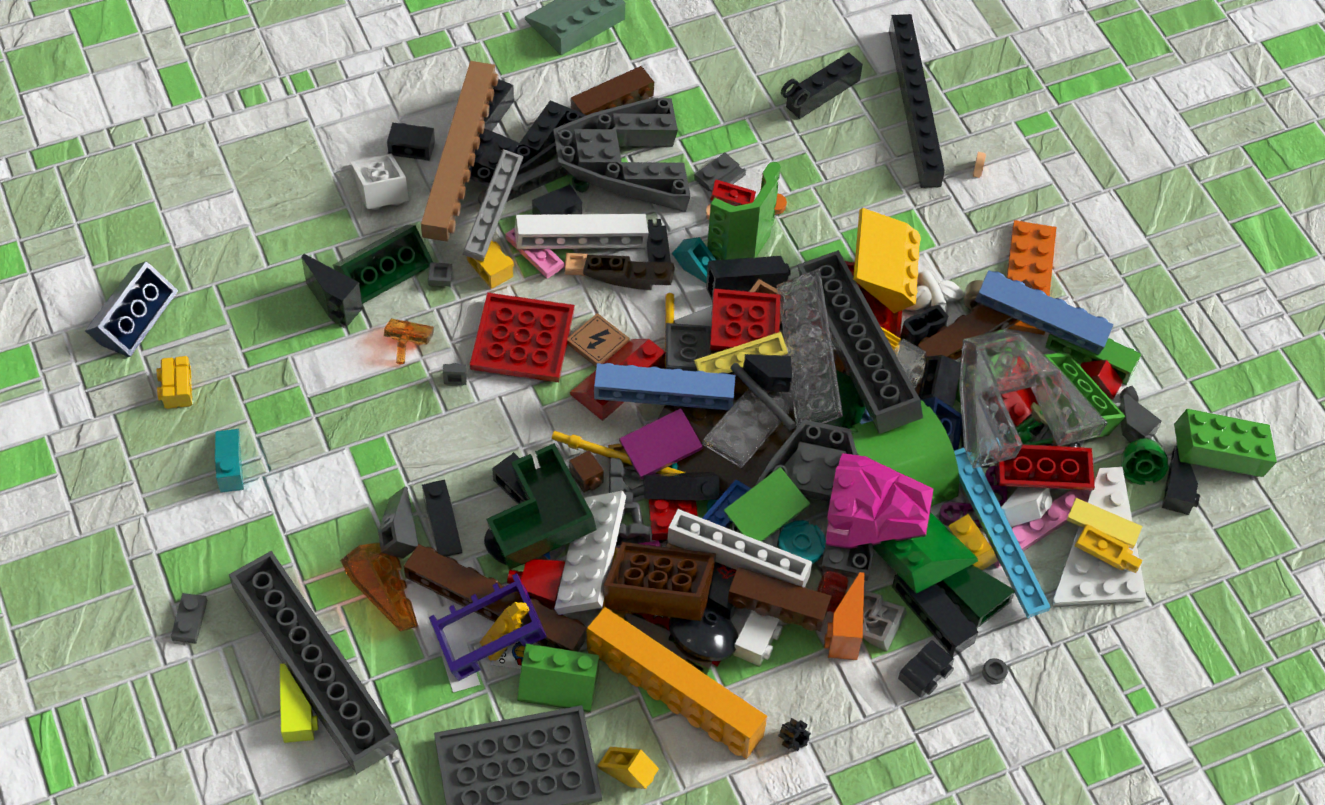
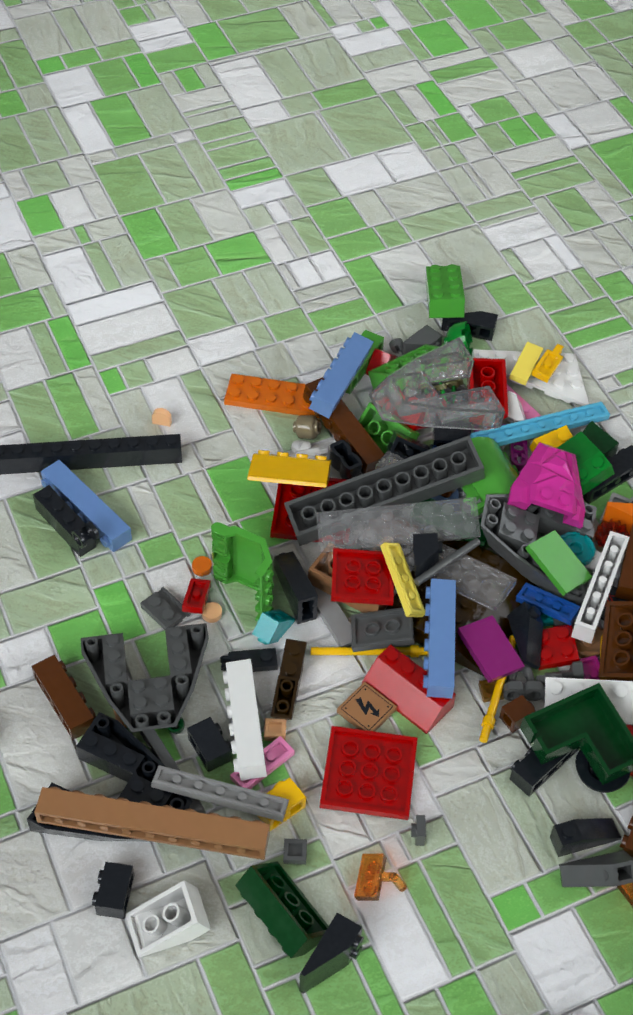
camera: 90 degrees left, 5 degrees down
none -> medium blue brick [41,460,132,552]

